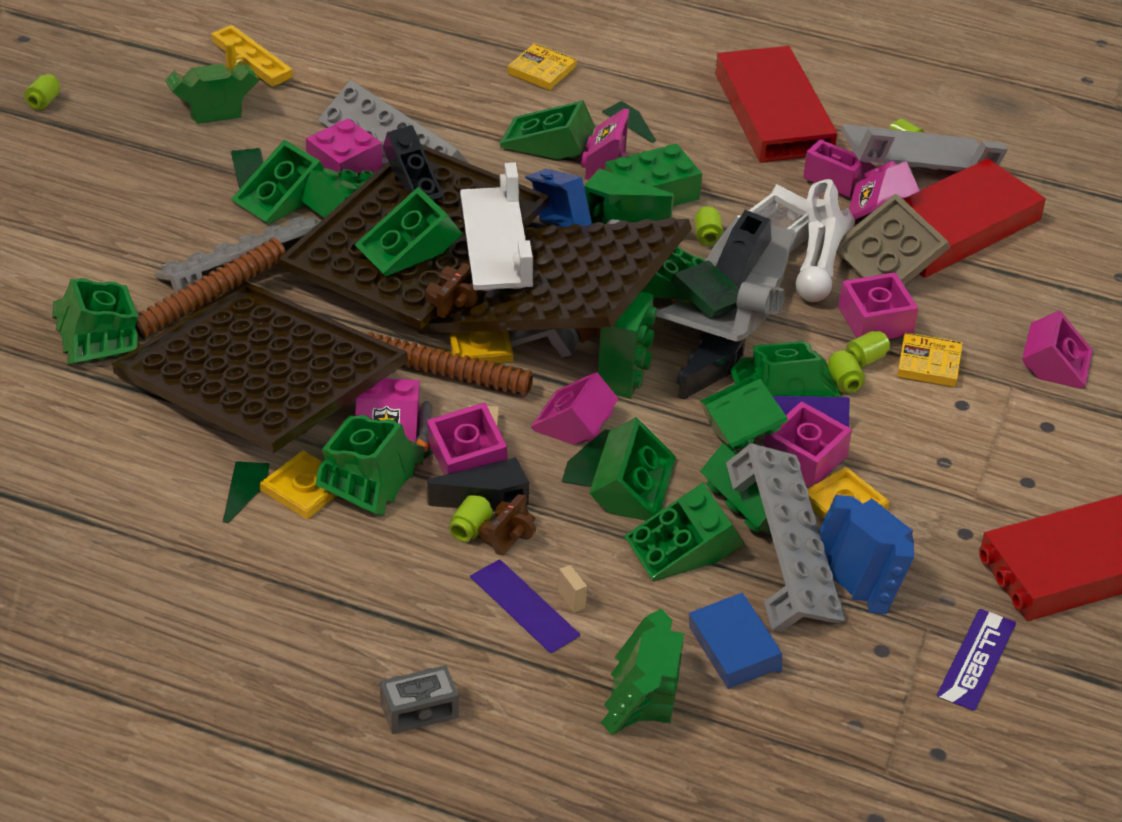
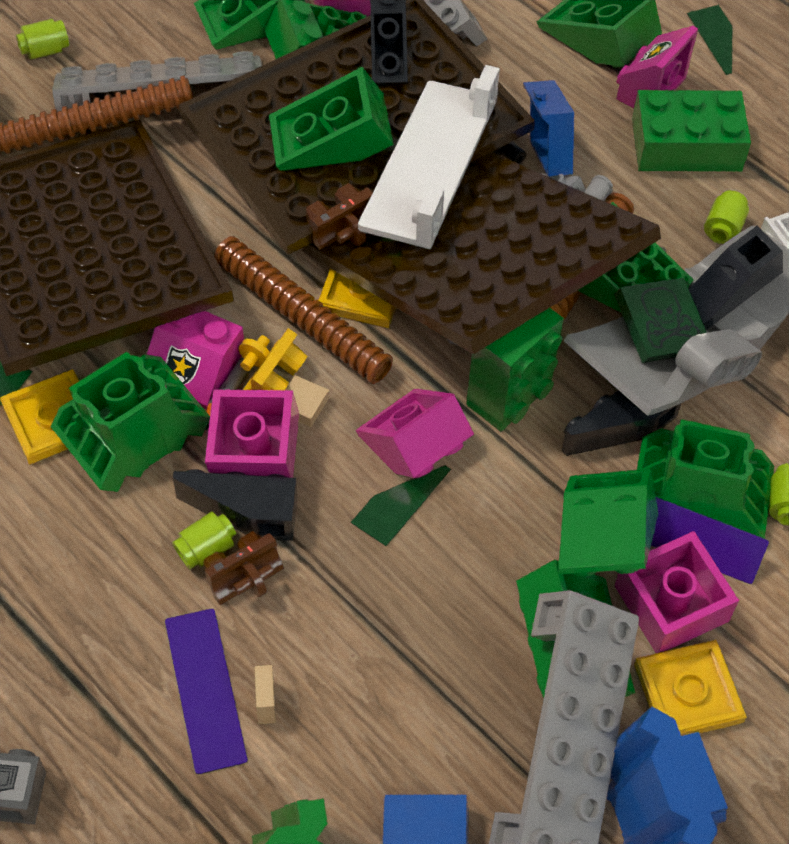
camera: 25 degrees right, 15 degrees up
green slope [584,169,674,224] -> none
green slope [589,417,676,521] -> none
green slope [624,483,745,581] -> none
none -> lime brick [16,19,69,60]
none -> yellow hips [239,328,308,390]

